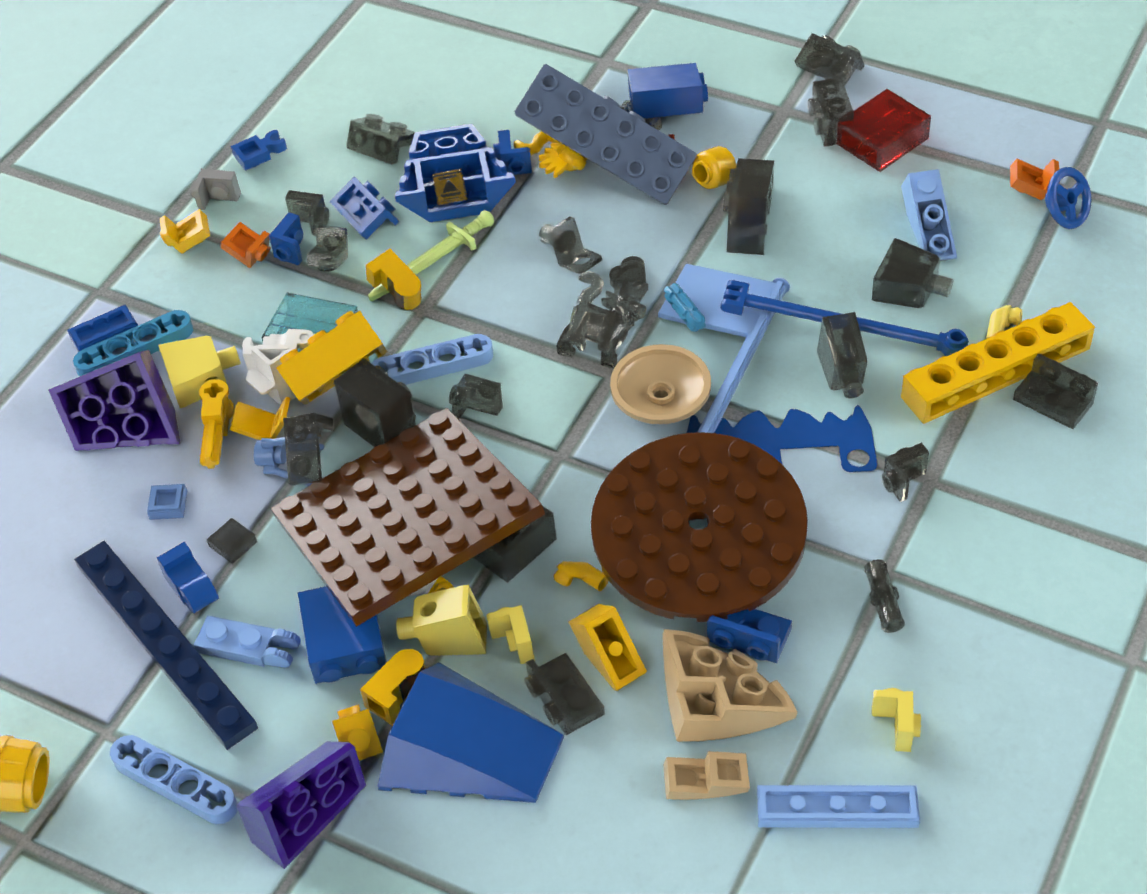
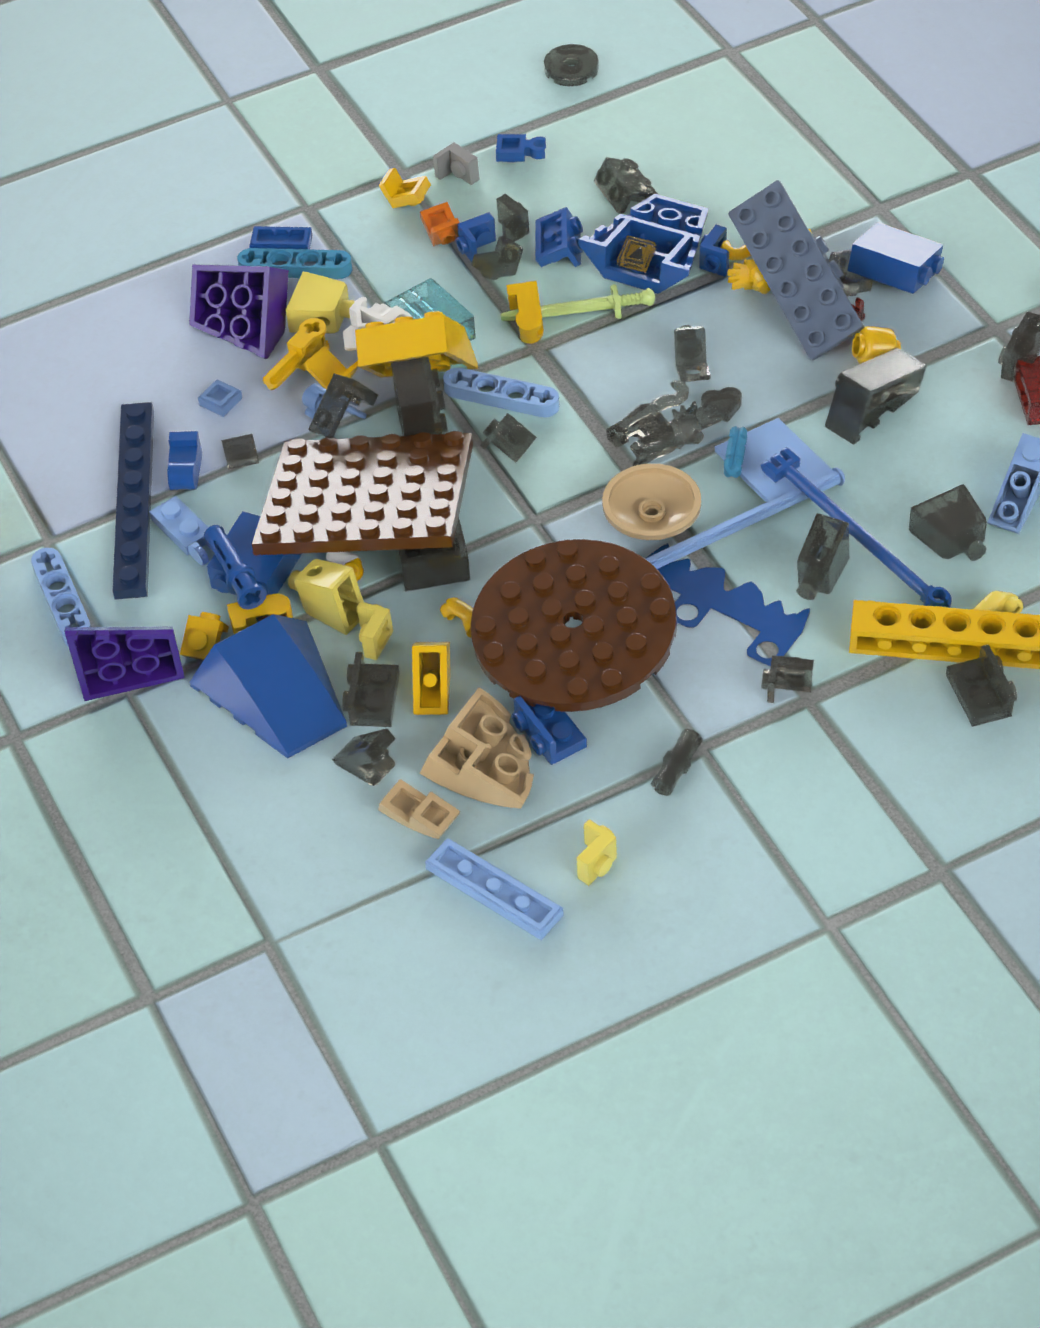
camera: 35 degrees right, 0 degrees up
none -> blue pin [204,525,267,610]
none -> clear smoke slope [332,728,396,786]
none -> clear smoke tile [544,44,599,86]

